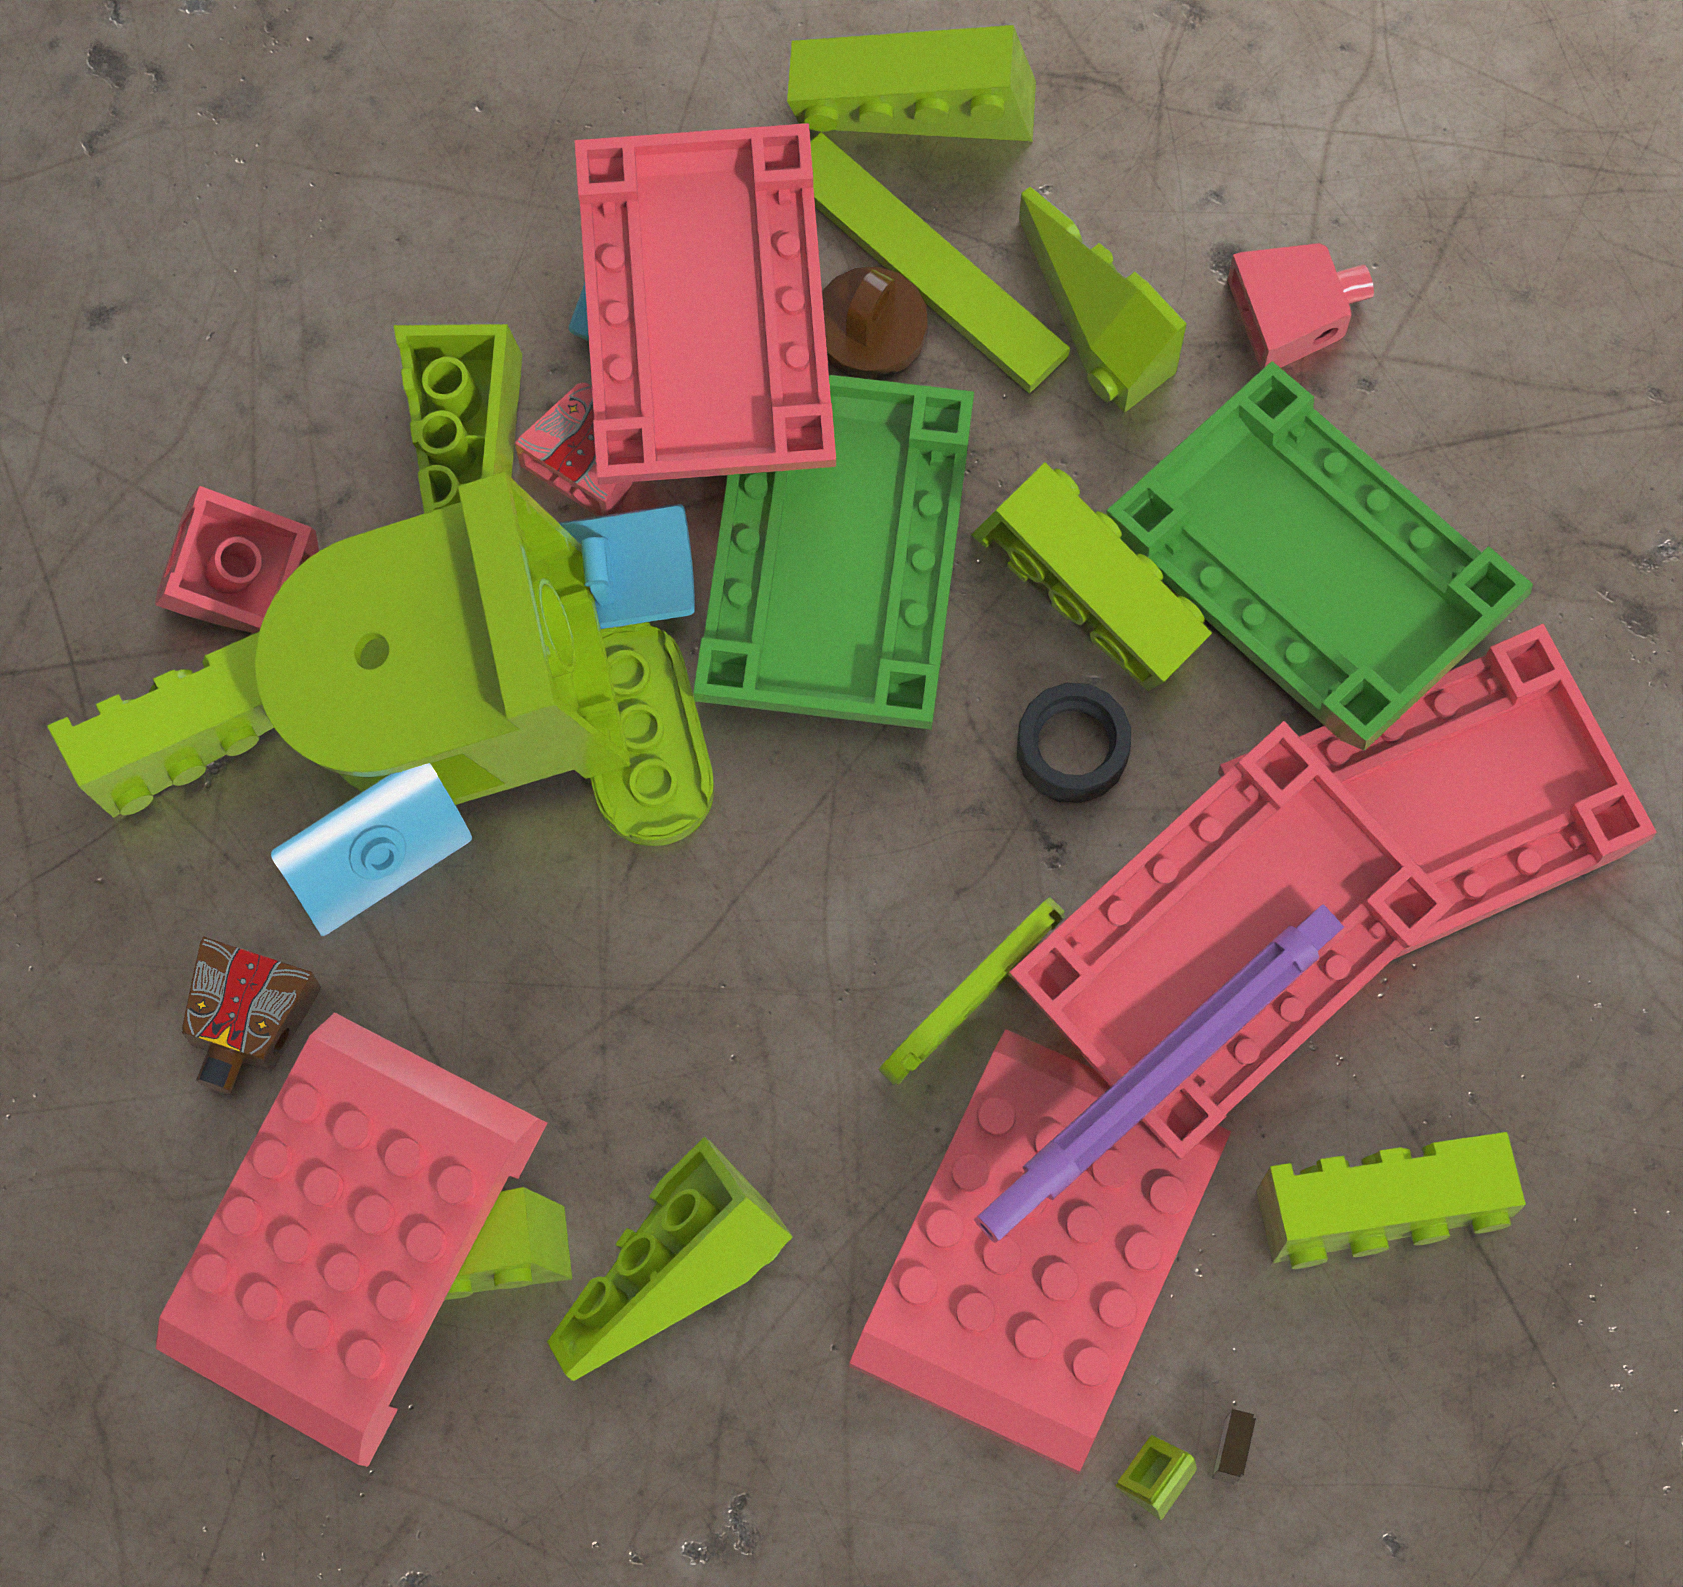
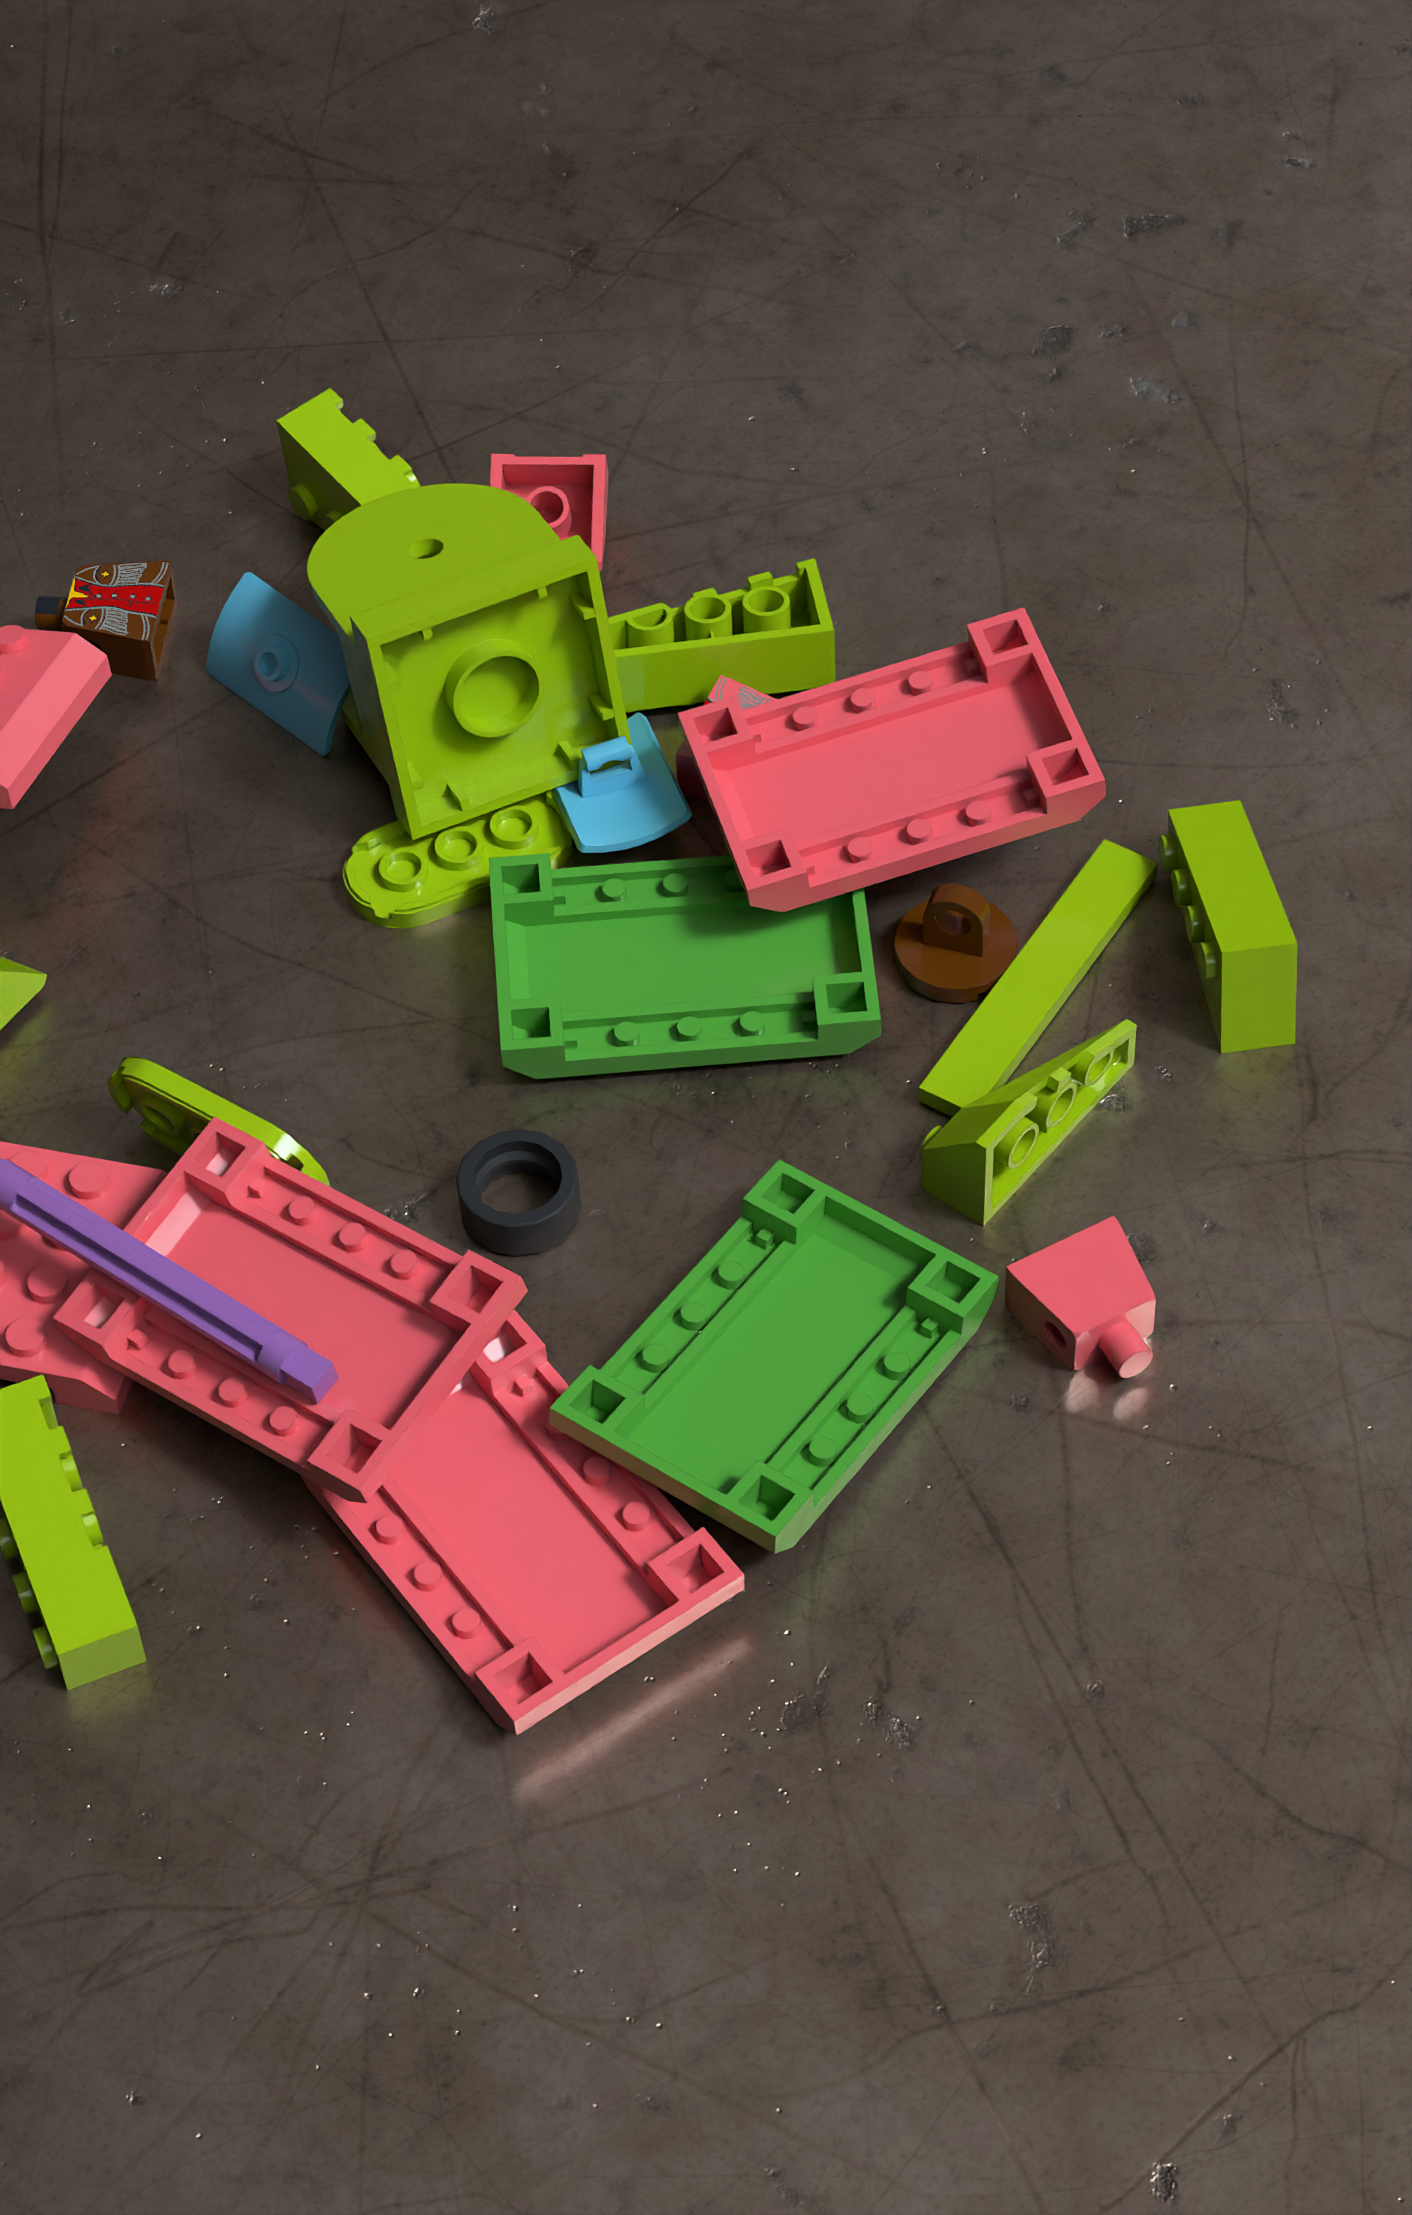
camera: 80 degrees right, 20 degrees down
lime wedge [971,462,1212,692] -> none

